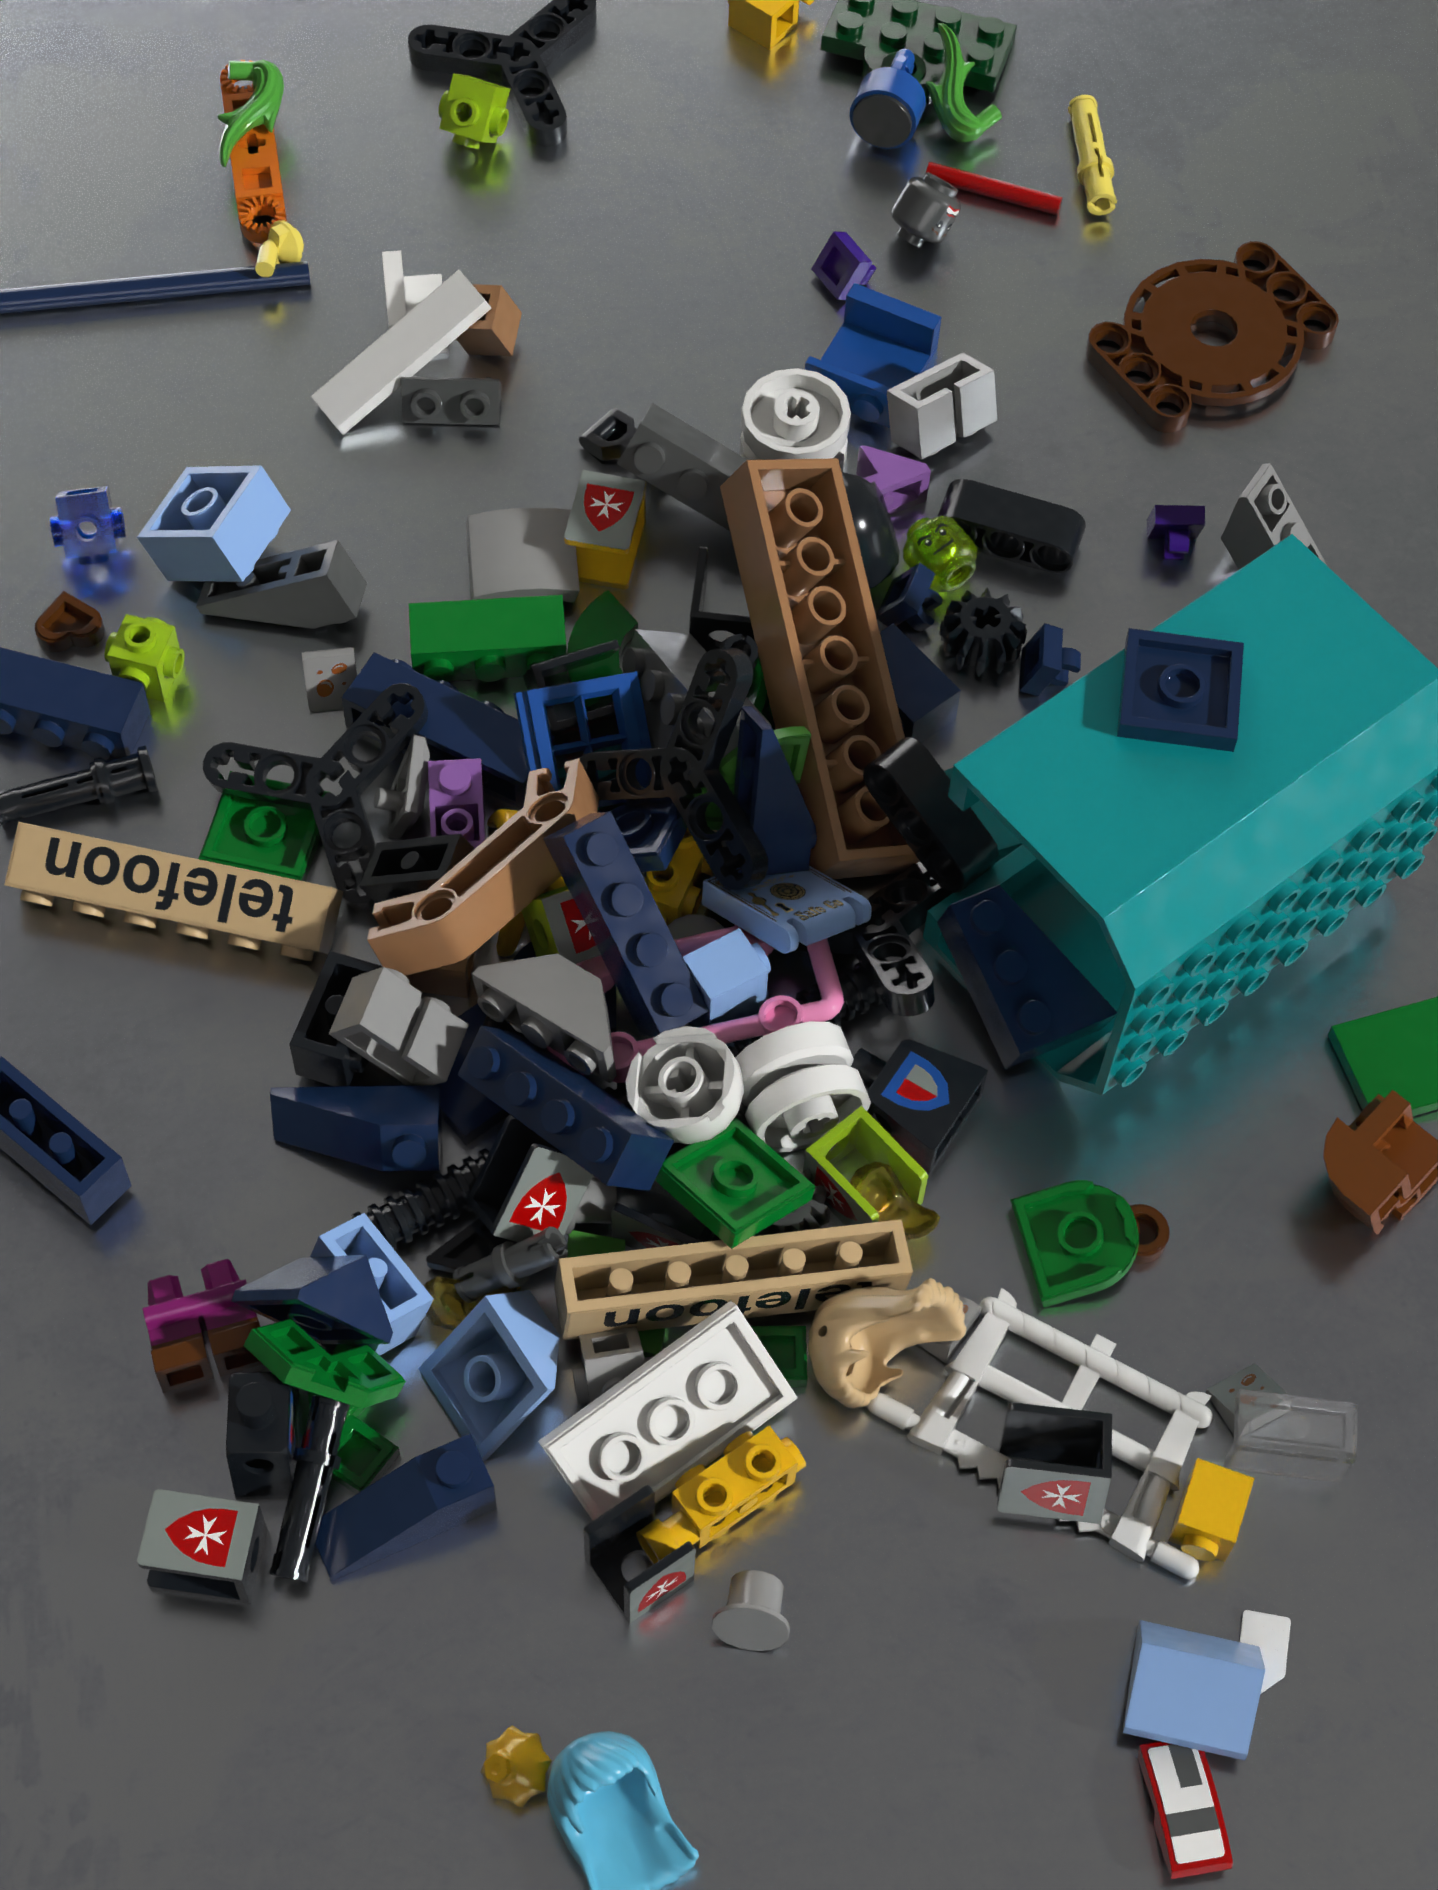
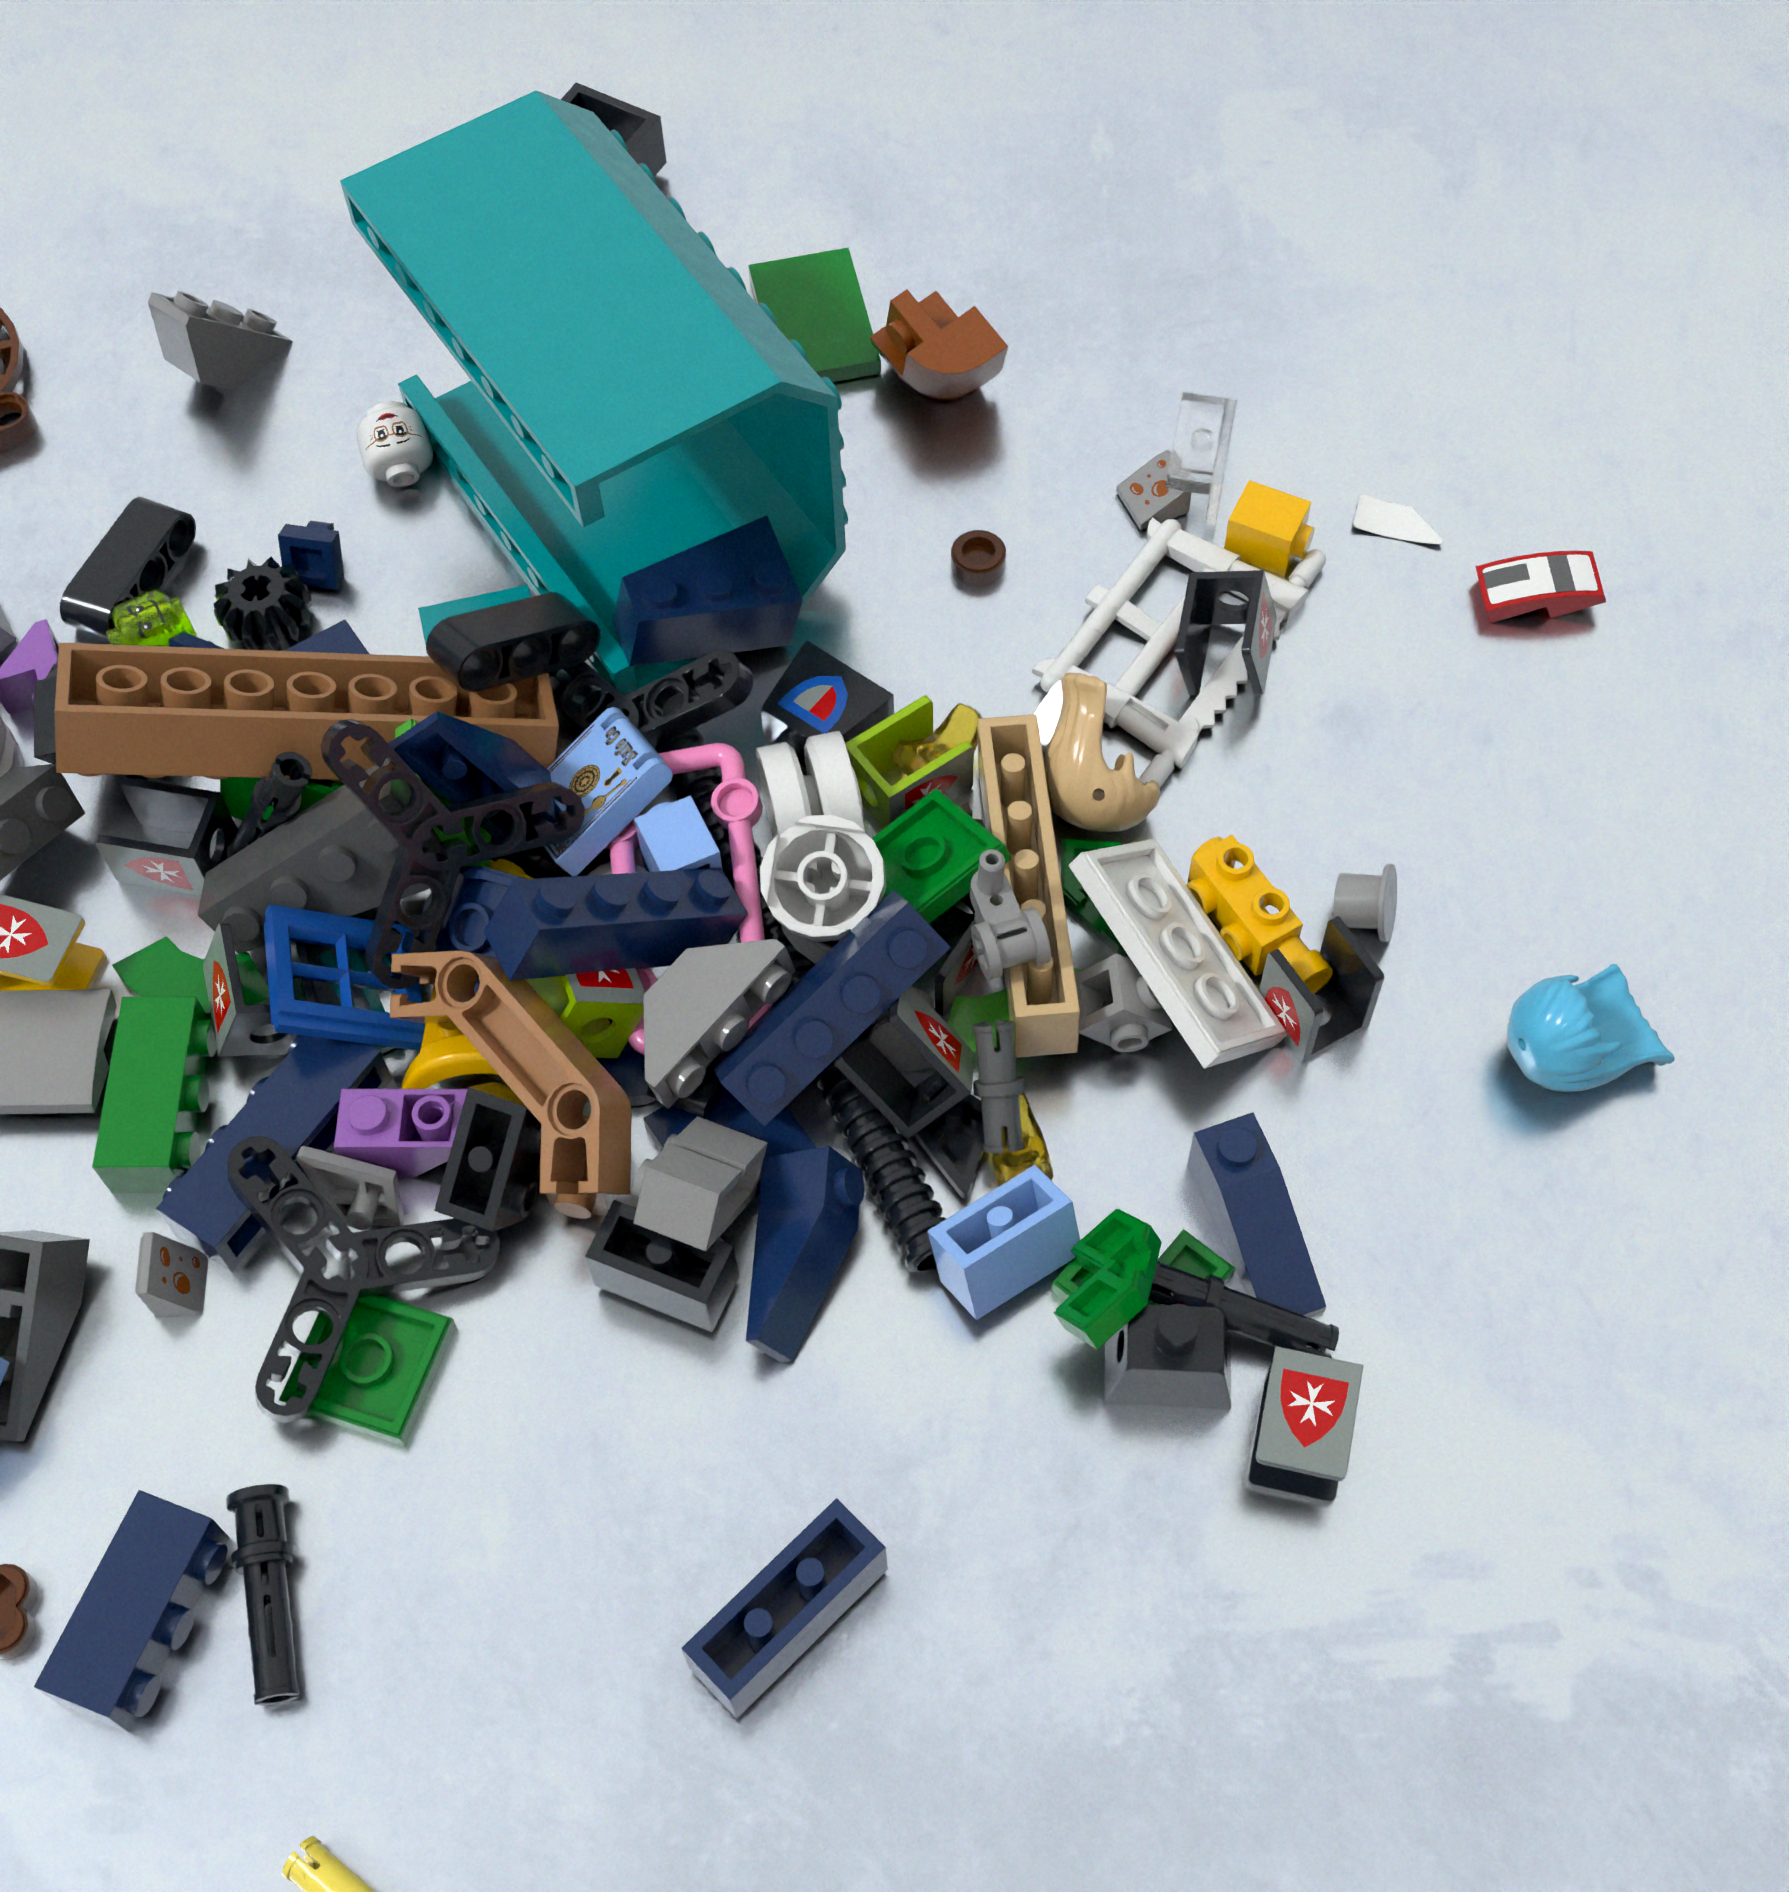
camera: 80 degrees left, 0 degrees up
tan brick [4,822,344,962] -> none
lime brick [104,614,185,702] -> none
hips [142,1259,263,1393] -> none
dark blue slope [231,1255,393,1344] -> none
light blue slope [418,1290,560,1461] -> none
yellow piece [480,1725,552,1807] -> none
green tile [1010,1180,1139,1308] -> none
dark blue tile [1117,628,1244,752] -> none
light blue slope [1123,1620,1265,1761] -> none
dark purple tile [1147,505,1205,561] -> none
none -> light grey piece [970,849,1051,980]

